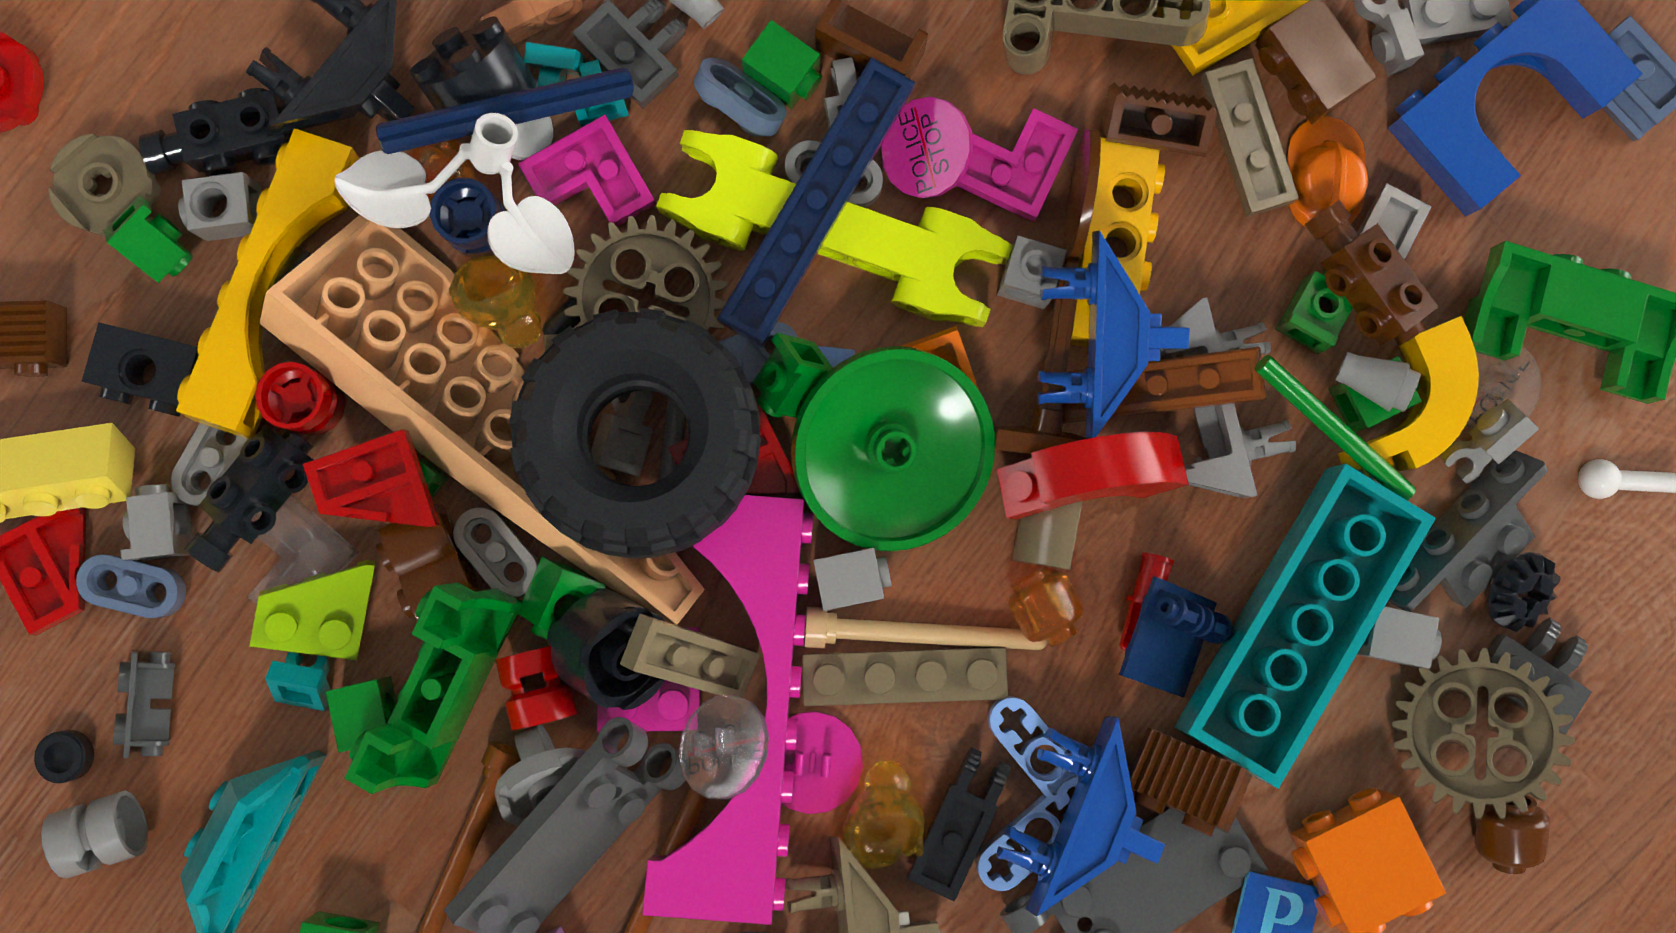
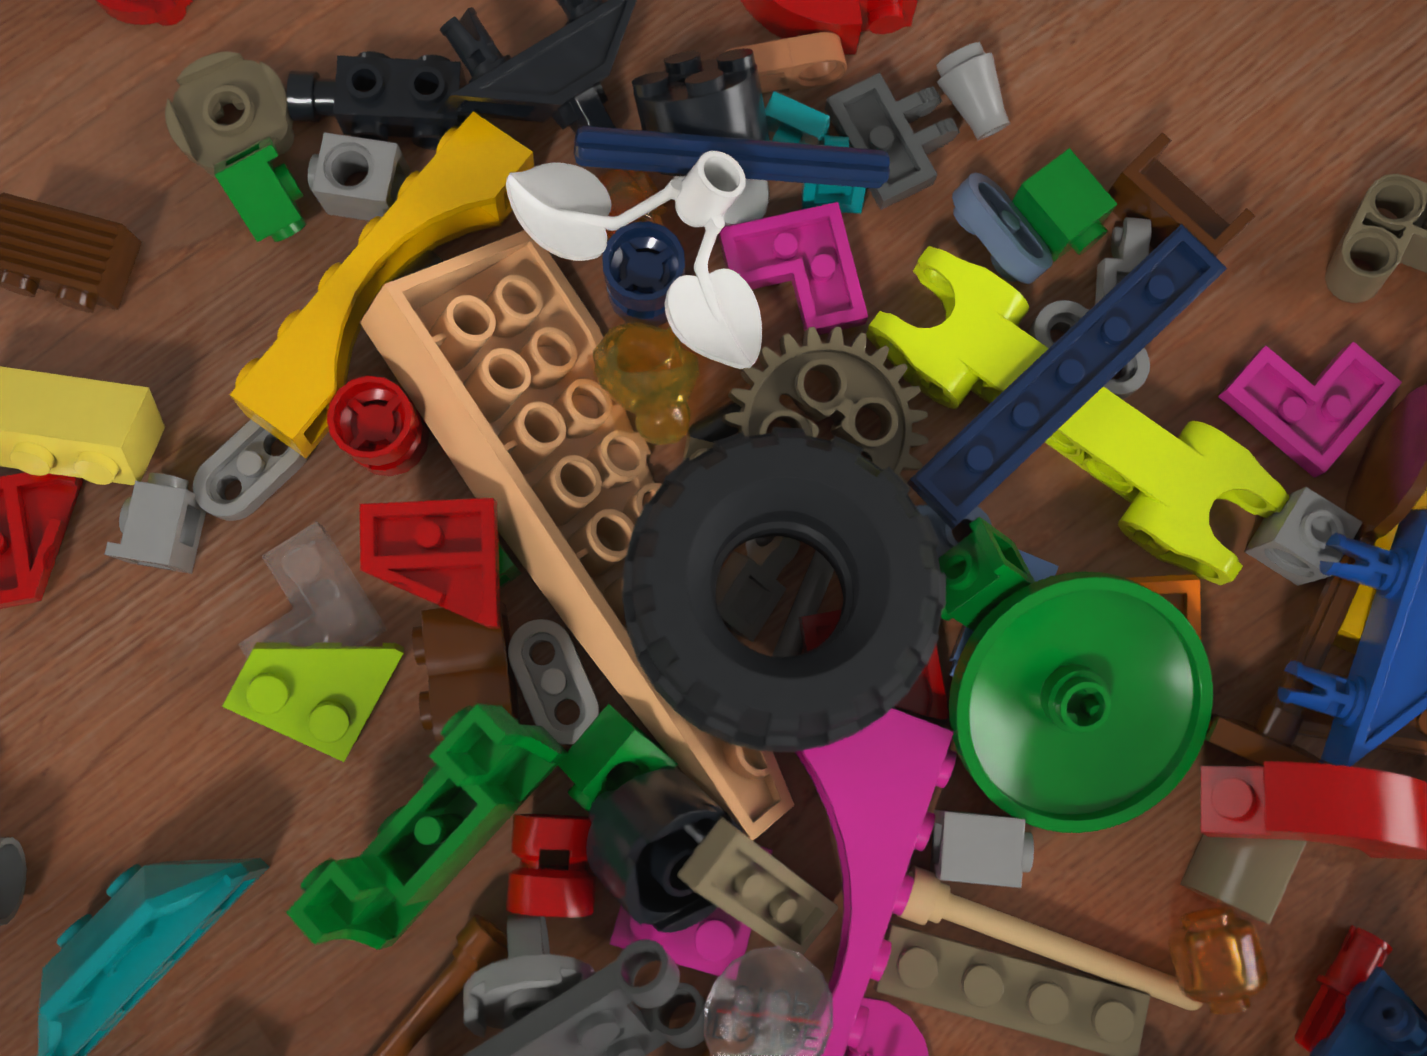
camera: 20 degrees right, 5 degrees down
sand blue plate [76,554,186,618] -> none
black brick [81,322,199,417] -> none
dark grey hinge [113,650,176,758] -> none
black brick [184,424,314,573] -> none
teal tile [265,652,331,711] -> none
green brick [325,676,397,753] -> none
dark pink piece [881,97,973,199] -> none

